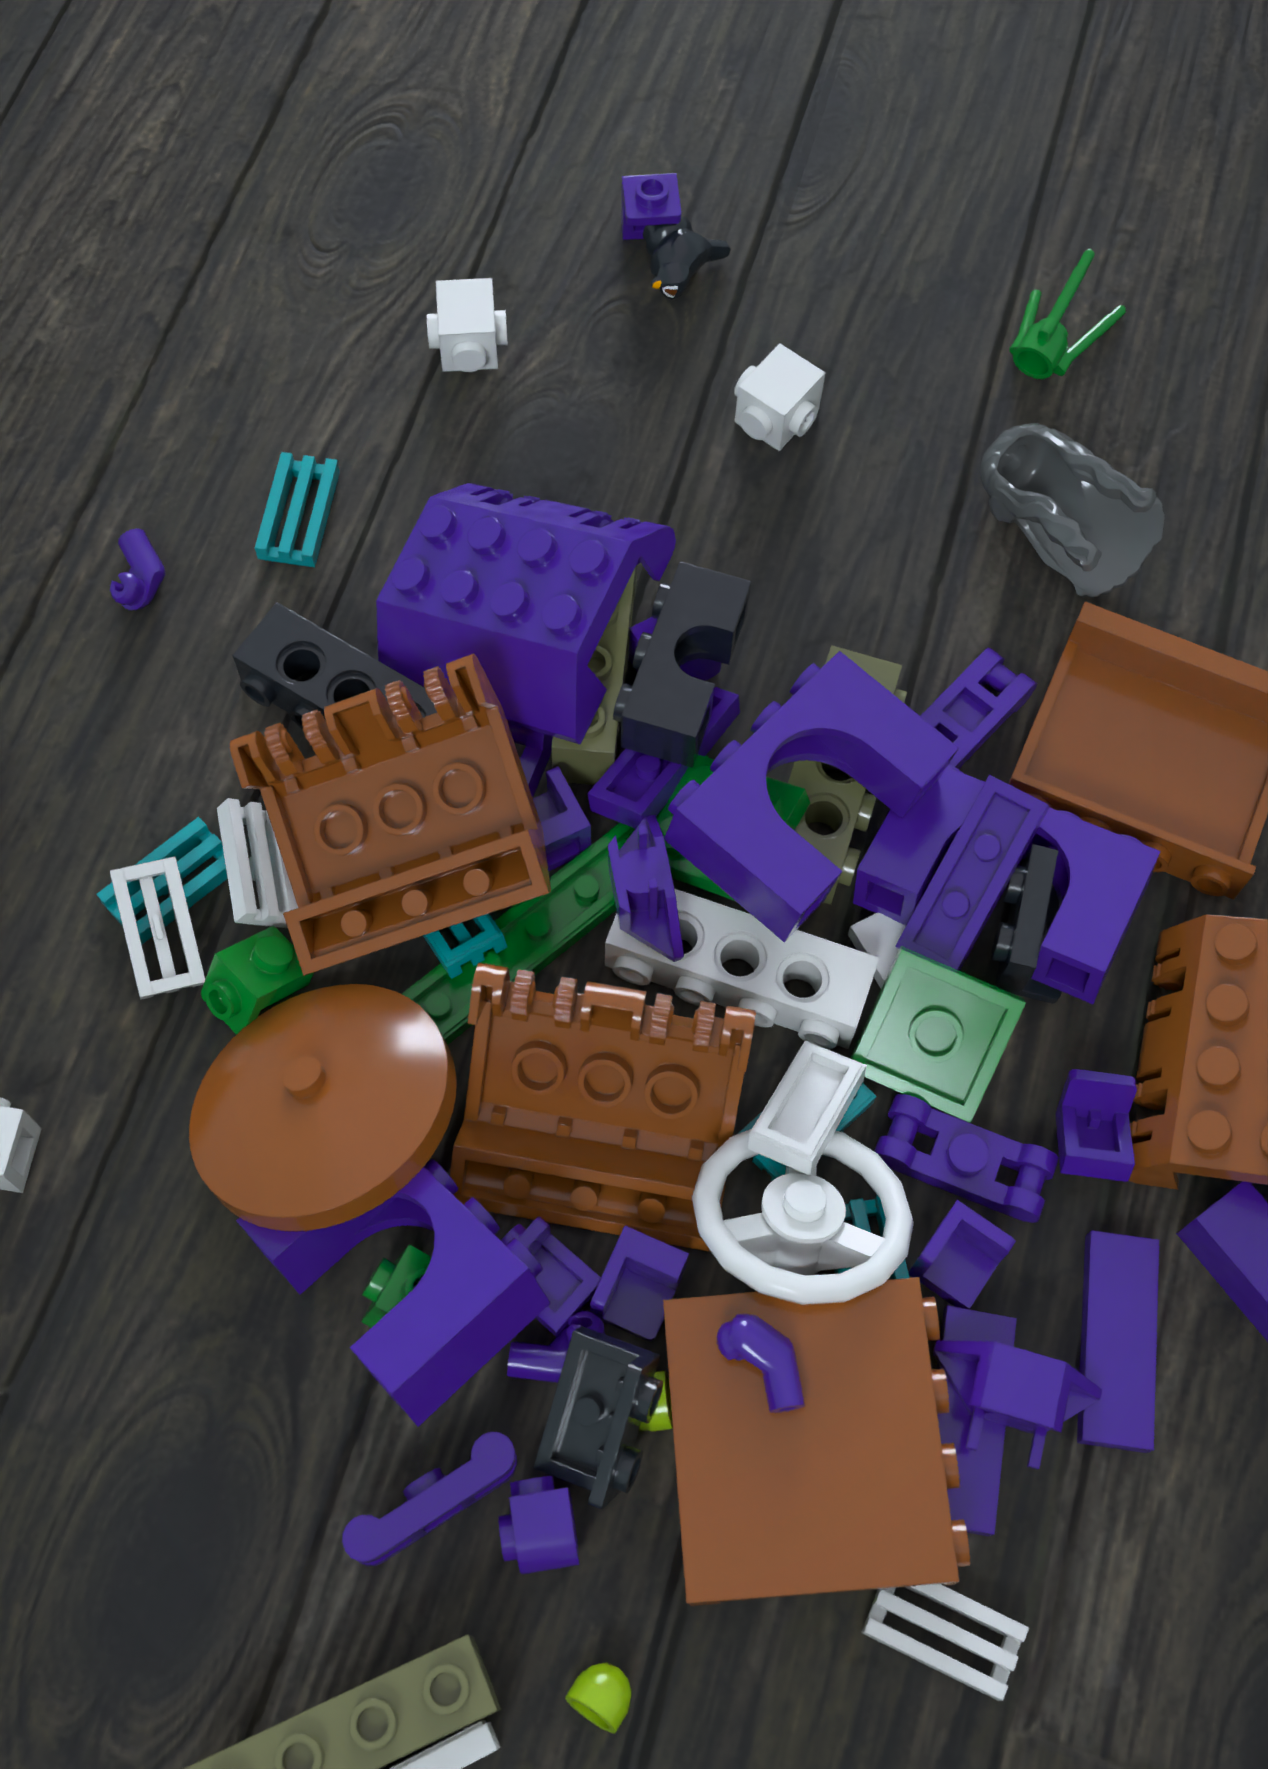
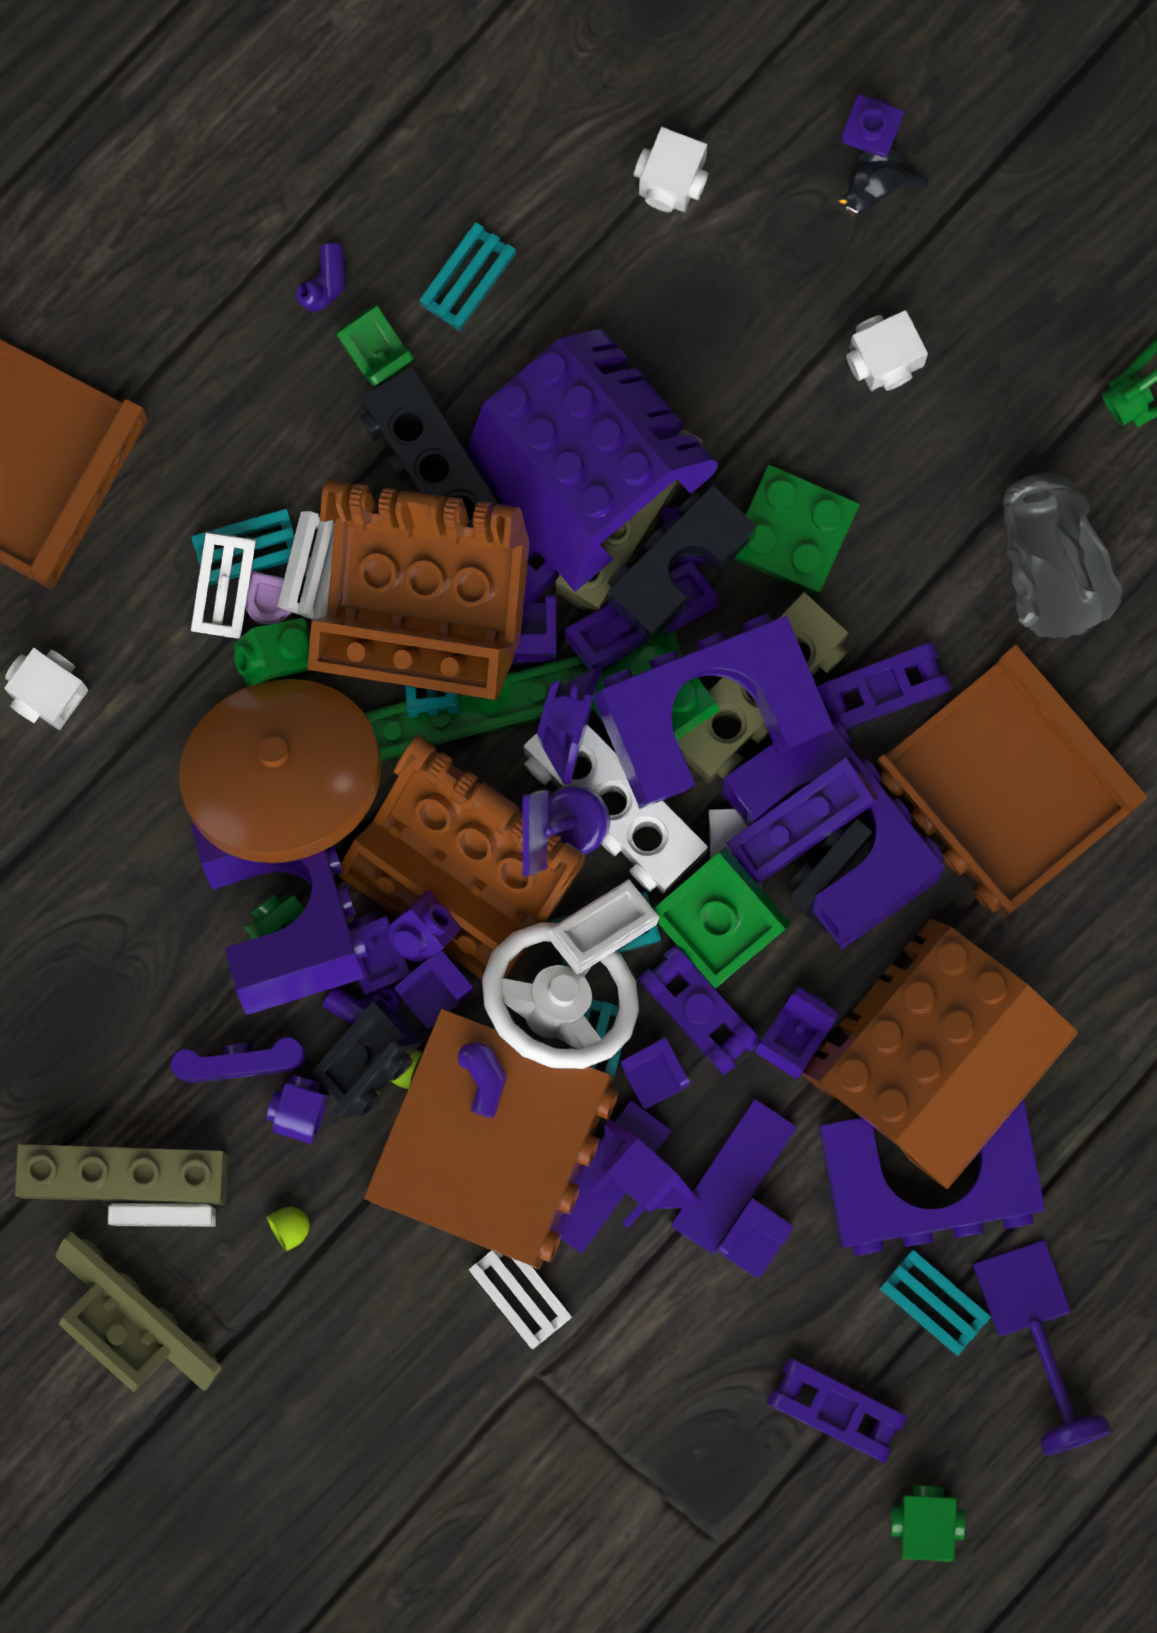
camera: 30 degrees right, 15 degrees up
none -> lavender tile [245,571,293,626]
none -> green bracket [334,304,414,386]
none -> dark purple plate [389,890,462,962]
none -> dark purple piece [523,785,611,876]
none -> dark purple panel [717,1198,794,1278]
none -> green plate [734,465,859,597]

